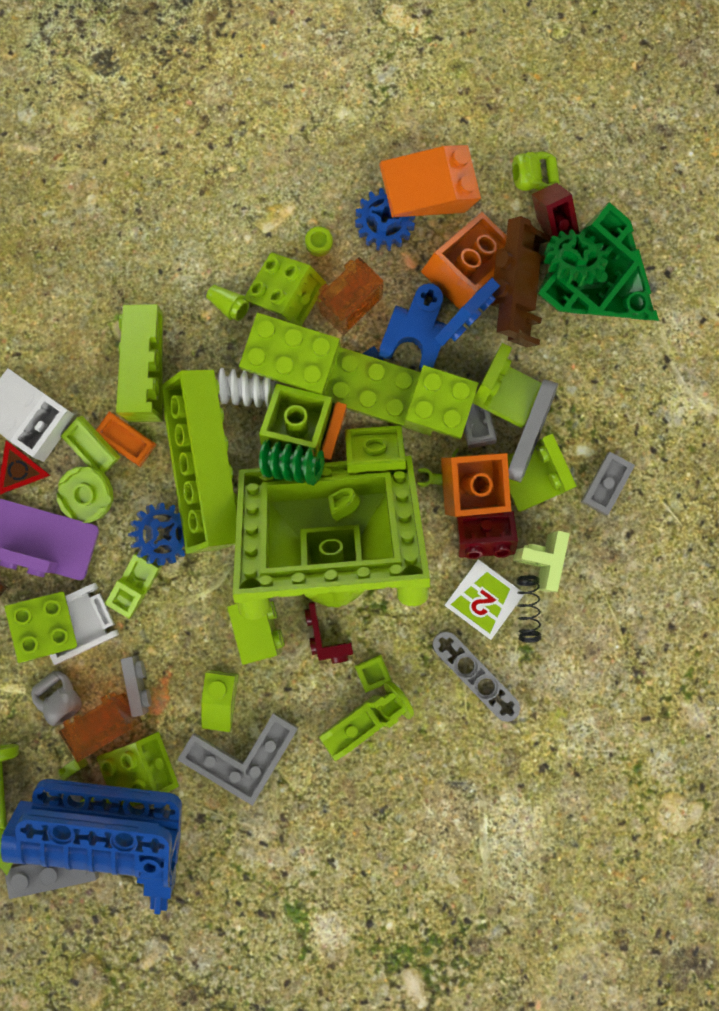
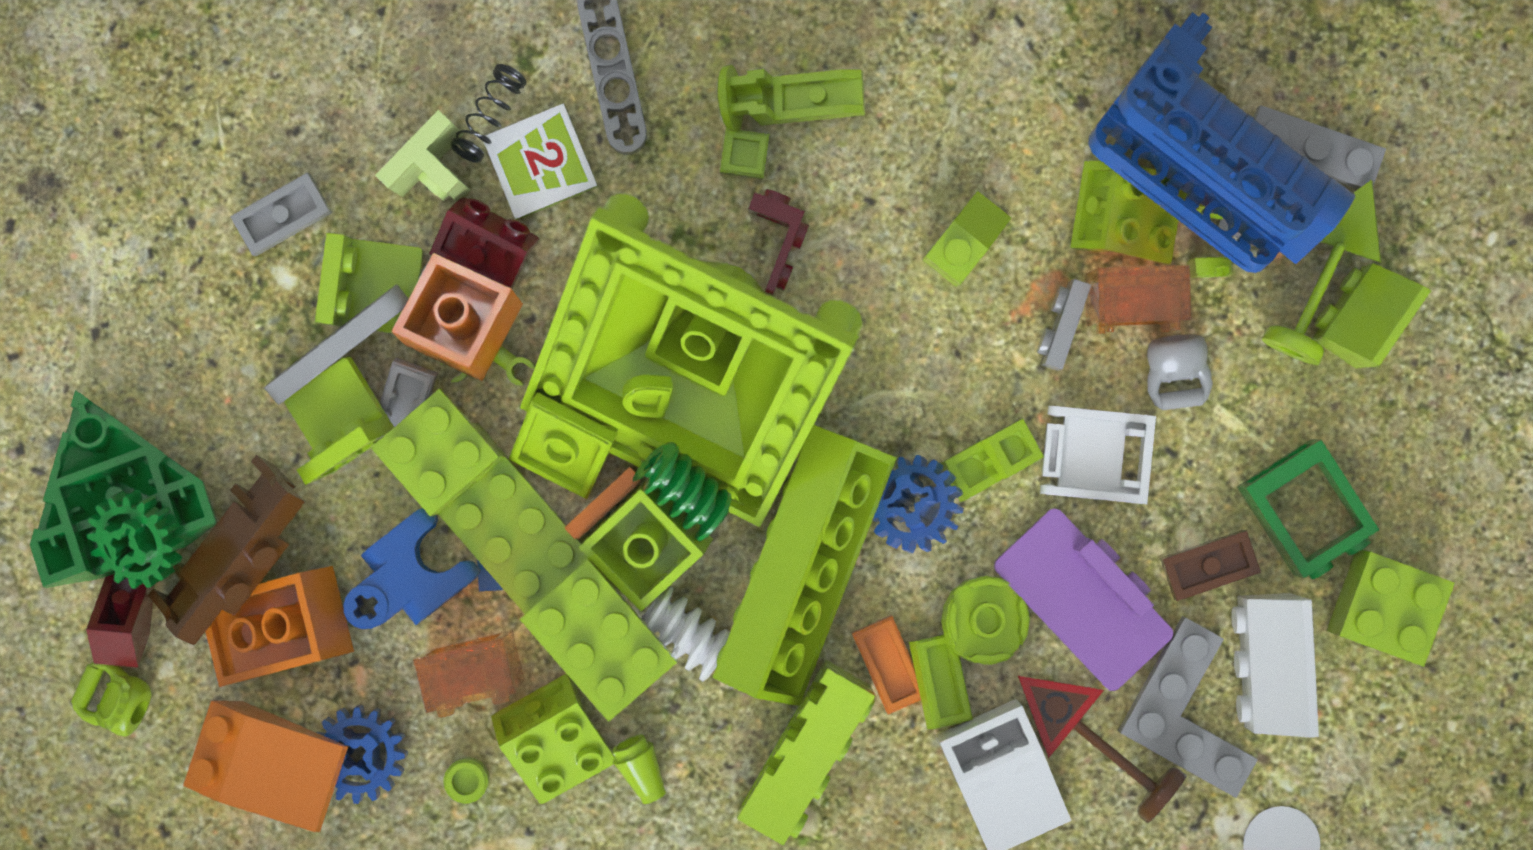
camera: 150 degrees left, 5 degrees up
lime bracket [4,592,77,663] -> none
light grey plate [177,713,299,806] -> none
lime brick [227,601,285,665] -> none
blue plate [434,278,500,347] -> none

